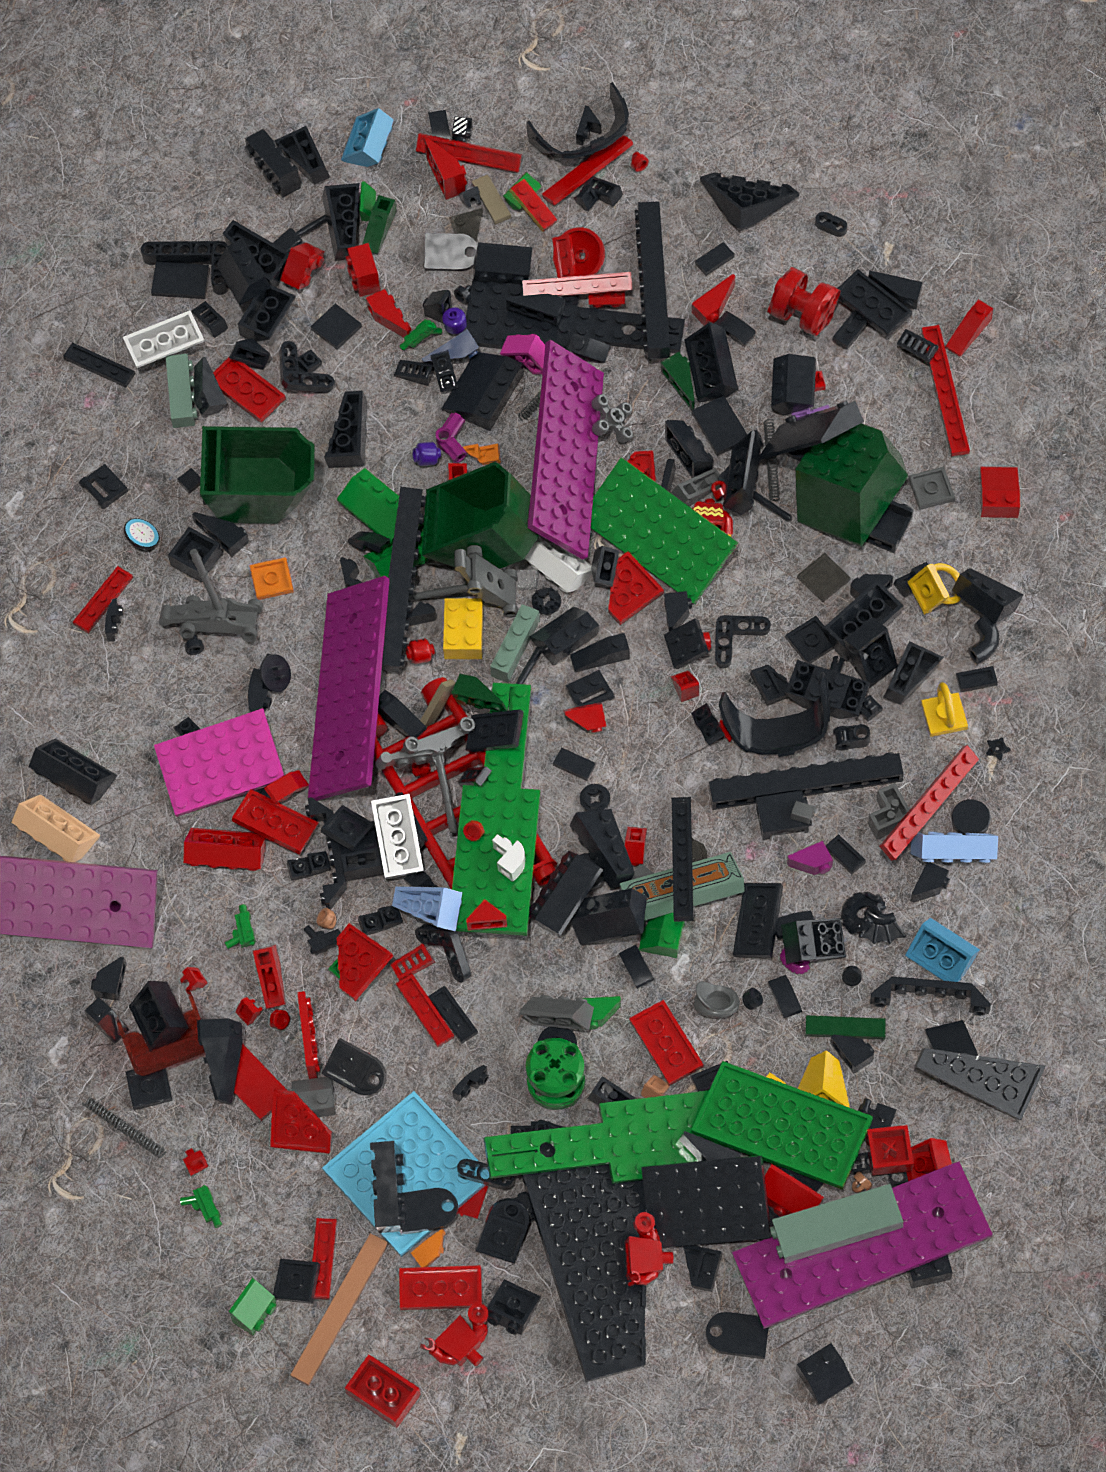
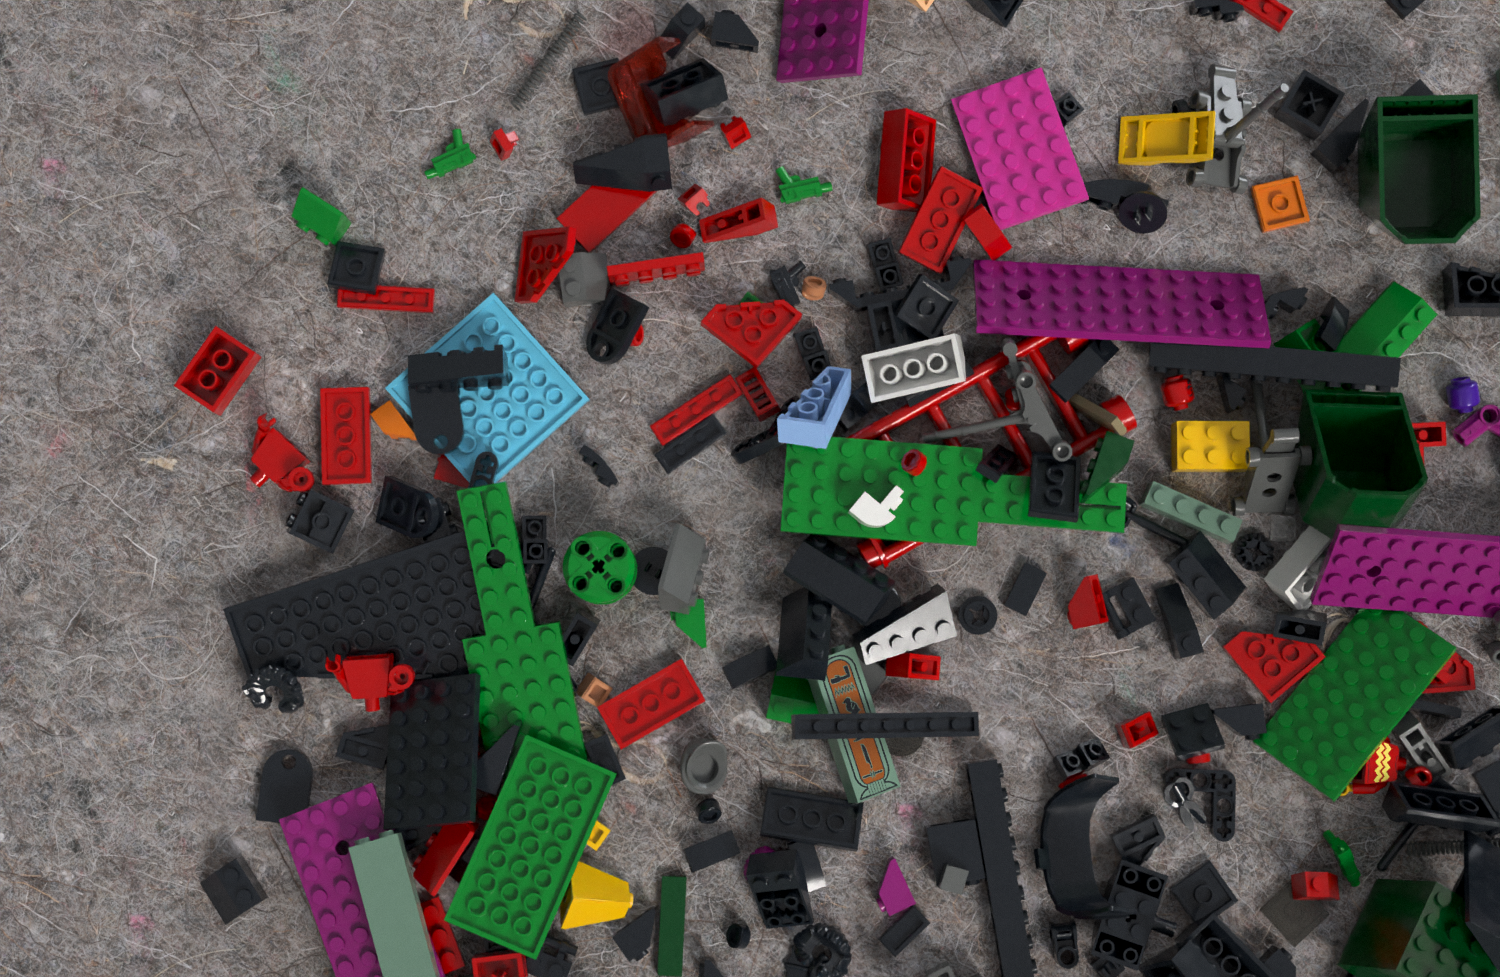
camera: 80 degrees right, 20 degrees up
piece [124,518,159,549] -> none
nougat tile [290,1233,389,1386] -> none
orange slope [463,443,501,465] -> none
red slope [466,899,507,931] -> none
nougat tile [852,1172,873,1193] -> none
none -> black piece [242,665,304,714]
none -> yellow slope [1118,111,1215,166]
none -> black piece [1162,776,1206,830]
none -> red slope [1291,872,1340,901]
none -> green piece [1323,830,1361,887]

